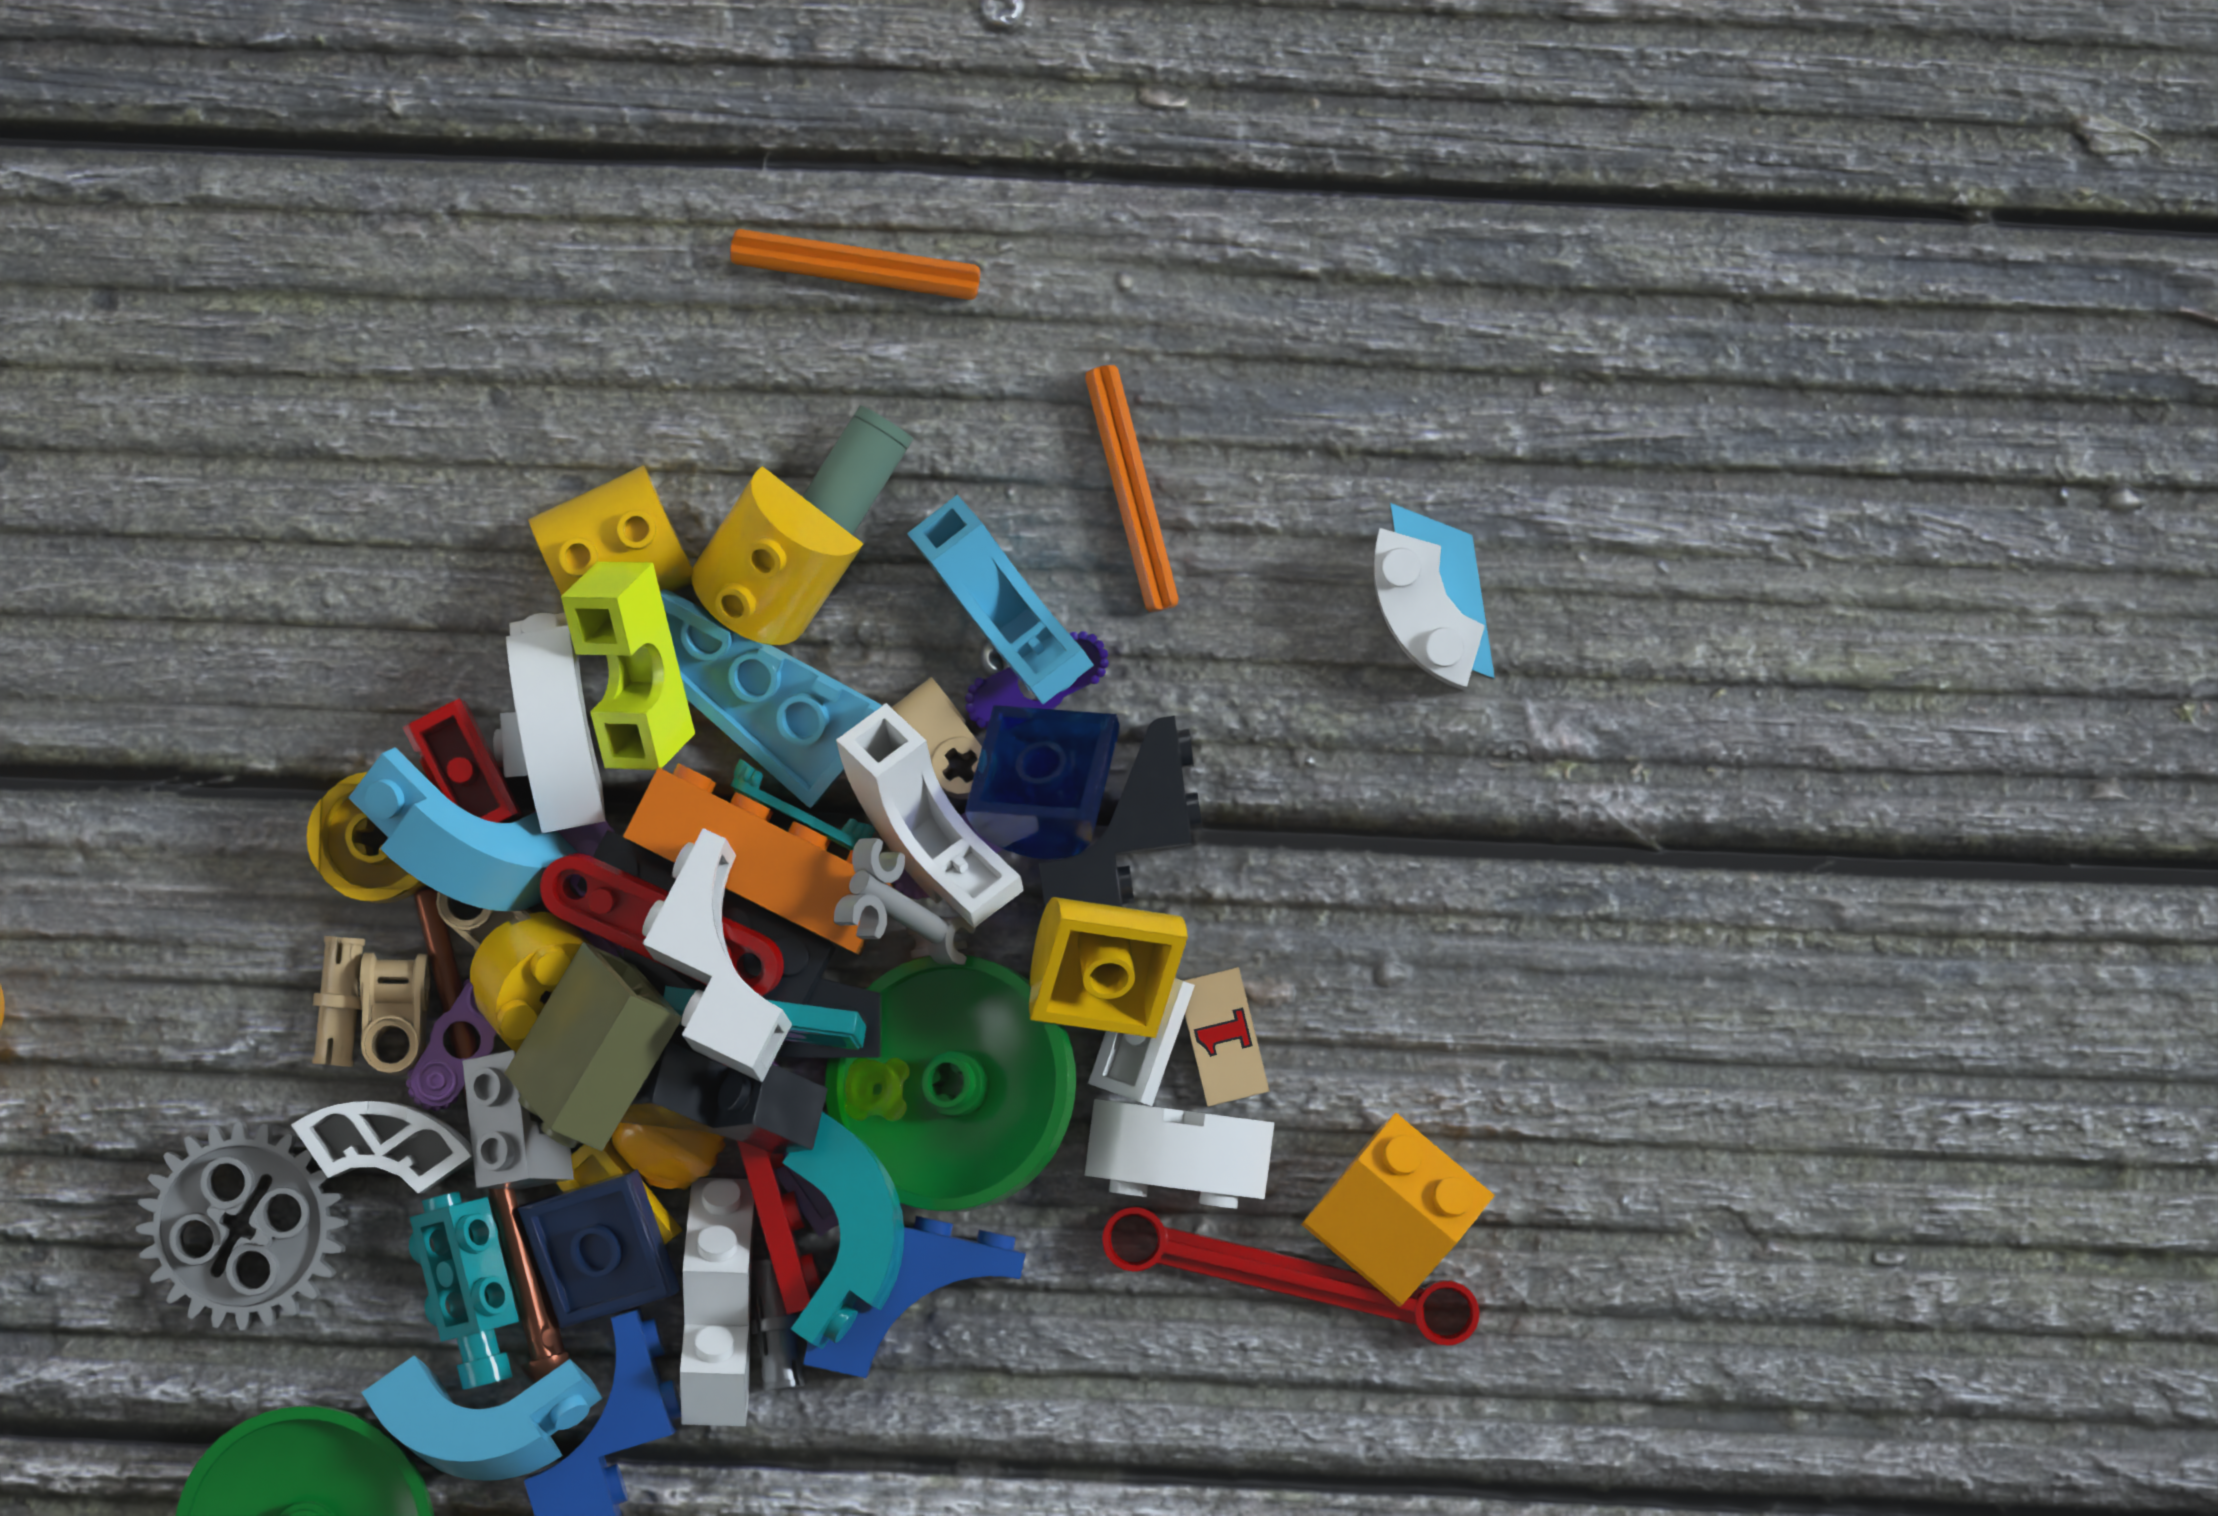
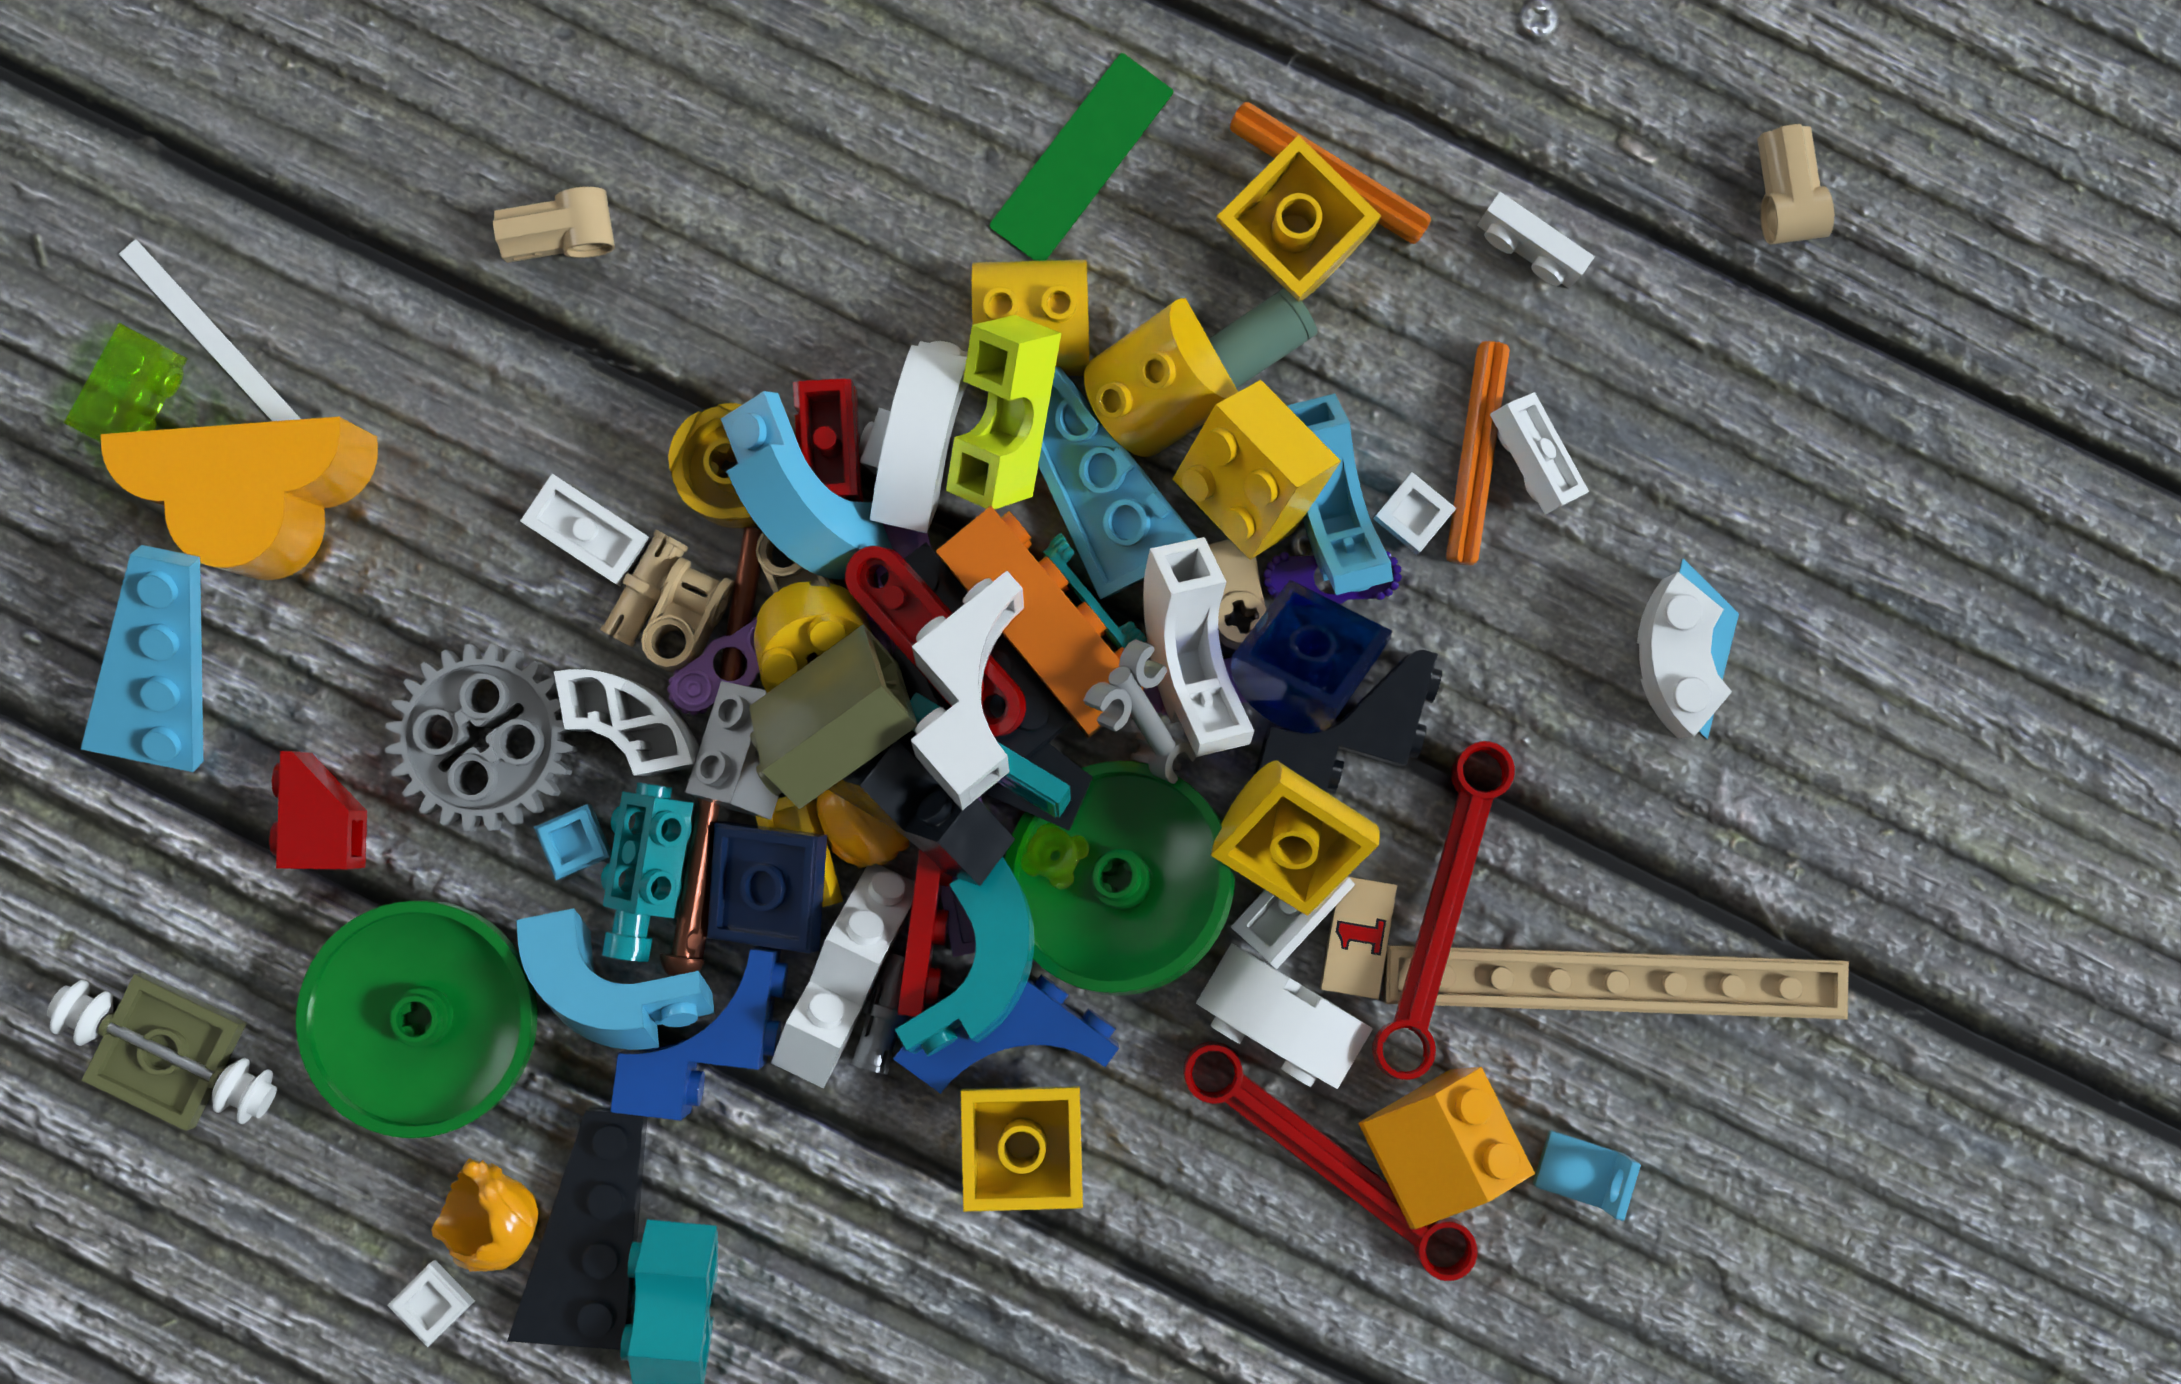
camera: 20 degrees right, 0 degrees up
none -> red slope [269,751,367,869]
none -> tan piece [493,187,615,263]
none -> white plate [520,474,652,586]
none -> medium azure tile [534,804,612,880]
none -> yellow brick [961,1086,1083,1212]
none -> green sticker [989,53,1174,261]
none -> yellow brick [1172,380,1341,560]
none -> yellow brick [1216,135,1381,302]
none -> red piece [1372,741,1515,1080]
none -> white plate [1373,472,1456,555]
none -> tan tile [1383,945,1849,1019]
none -> white plate [1477,192,1595,289]
none -> white plate [1490,392,1589,515]
none -> medium azure bracket [1533,1130,1641,1221]
none -> tan piece [1757,124,1835,245]

